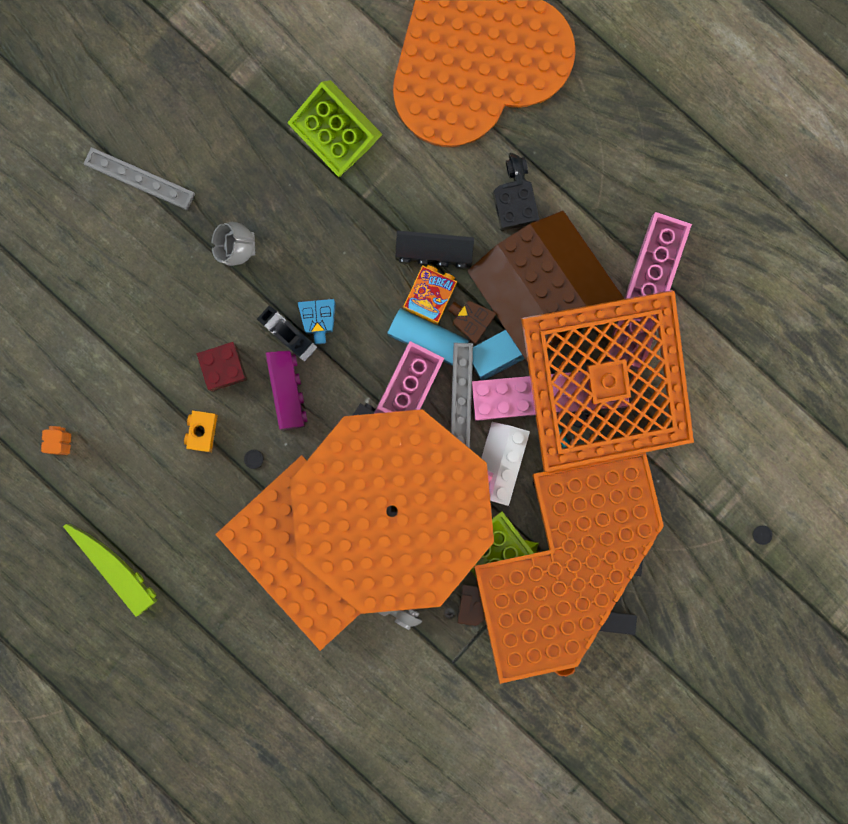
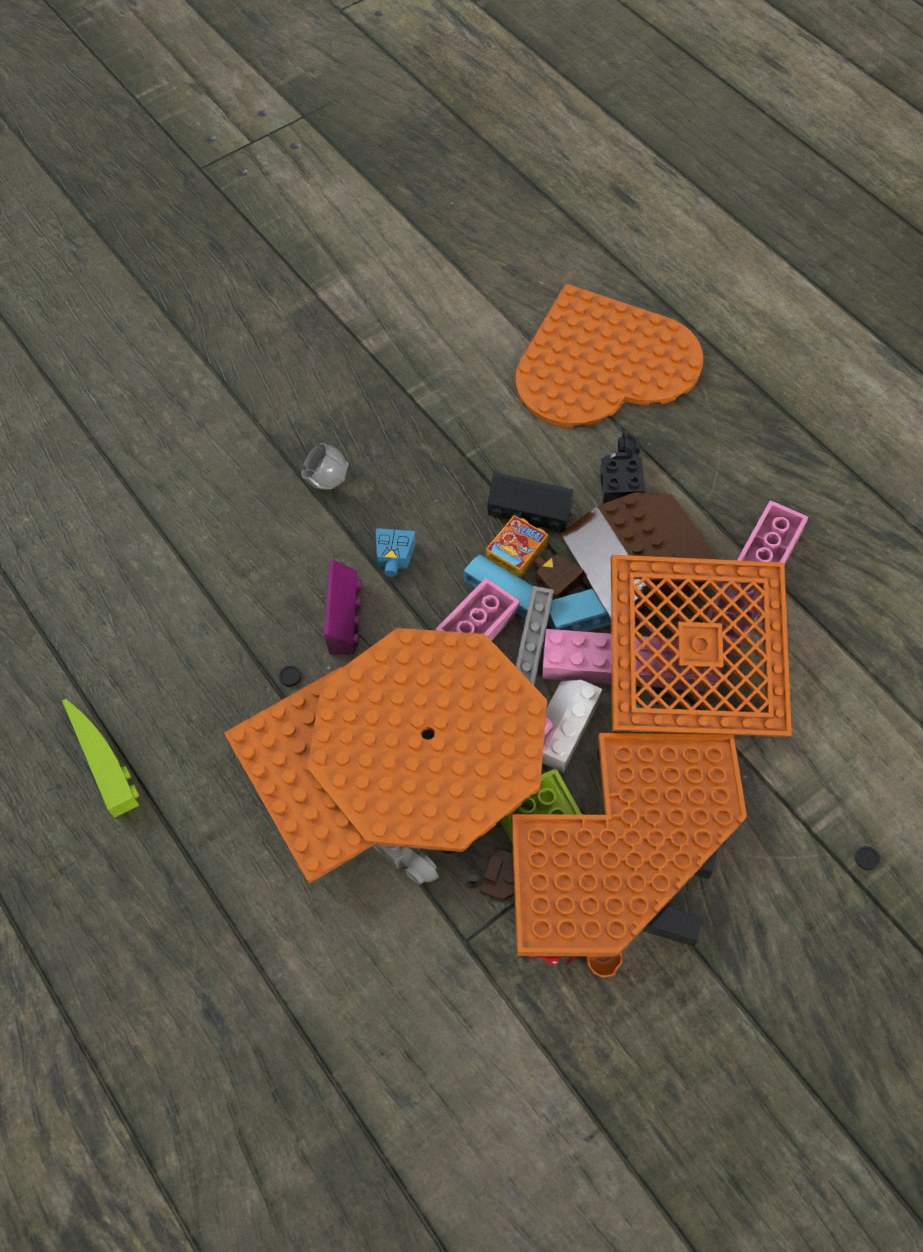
camera: 15 degrees right, 25 degrees down
orange brick [41,426,71,455] -> none
light grey tile [83,147,195,211] -> none
light orange brick [184,410,218,453] -> none
dark red brick [196,342,247,392] -> none
black arch [257,305,317,362] -> none
lime slope [287,80,382,177] -> none

